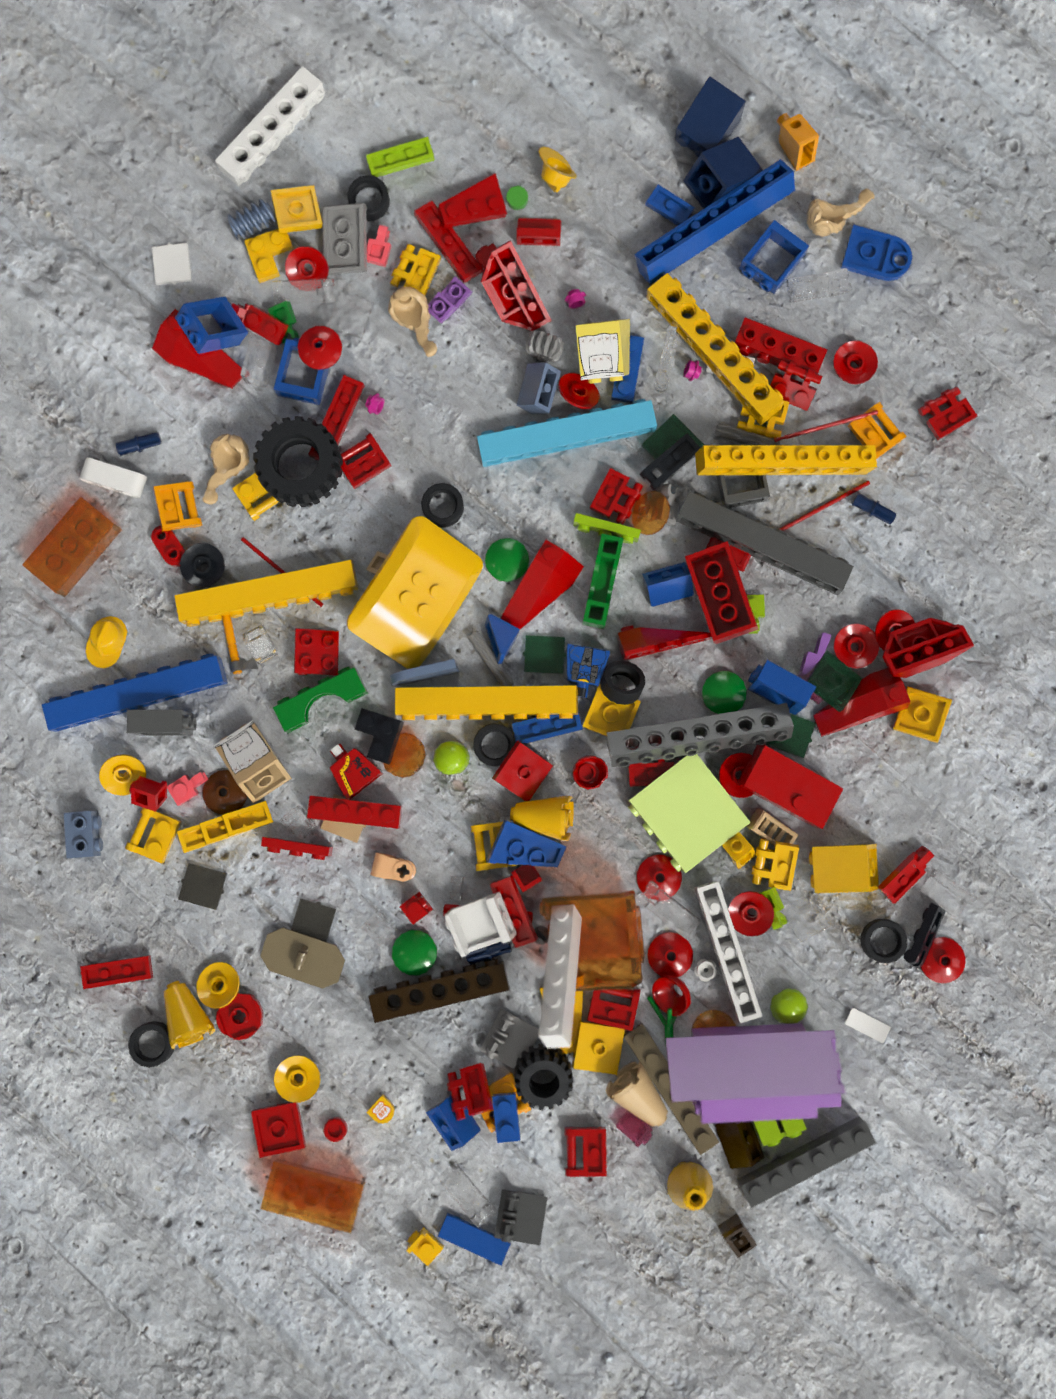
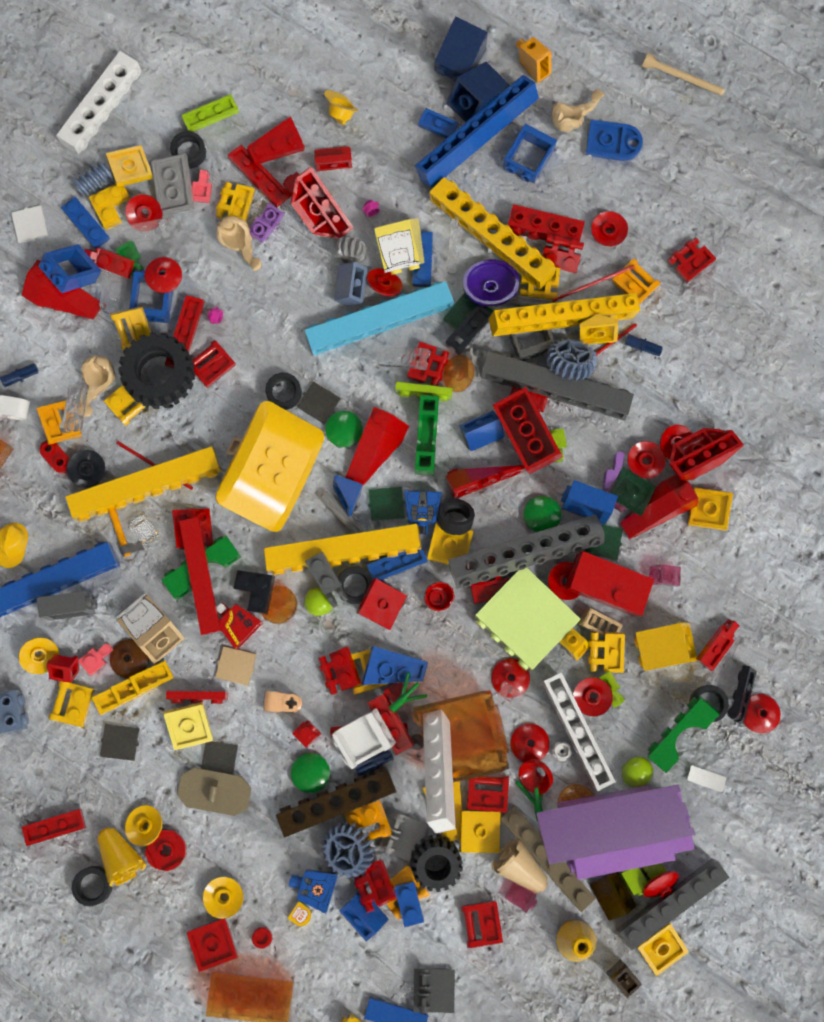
camera: 15 degrees left, 5 degrees down
red arch [307,795,403,829] -> none
sand blue tile [390,659,460,686] -> none
bright green tile [506,186,528,210] -> none
yellow cone [510,795,574,841] -> none
dark pink plate [683,360,702,381] -> none
none -> clear plate [60,382,89,433]
none -> blue plate [61,197,110,250]
none -> yellow plate [110,306,152,350]
none -> light yellow plate [163,702,213,750]
none -> red tile [179,517,221,635]
none -> torso [288,869,339,914]
none -> clear smoke piece [297,381,341,425]
none -> dark grey hinge [305,551,348,608]
none -> red plate [318,647,361,695]
none -> sand blue gear [321,822,375,878]
none -> light orange plate [344,800,391,840]
none -> clear plate [377,346,431,370]
none -> green plant [388,672,428,713]
none -> dark purple dish [463,259,519,307]
none -> sand blue gear [546,337,597,381]
none -> yellow slope [579,314,618,345]
none -> yellow slope [637,923,689,976]
none -> tan piece [642,53,725,95]
none -> red dish [643,871,679,898]
none -> green arch [647,696,720,773]
none -> clear pink bracket [649,564,681,587]

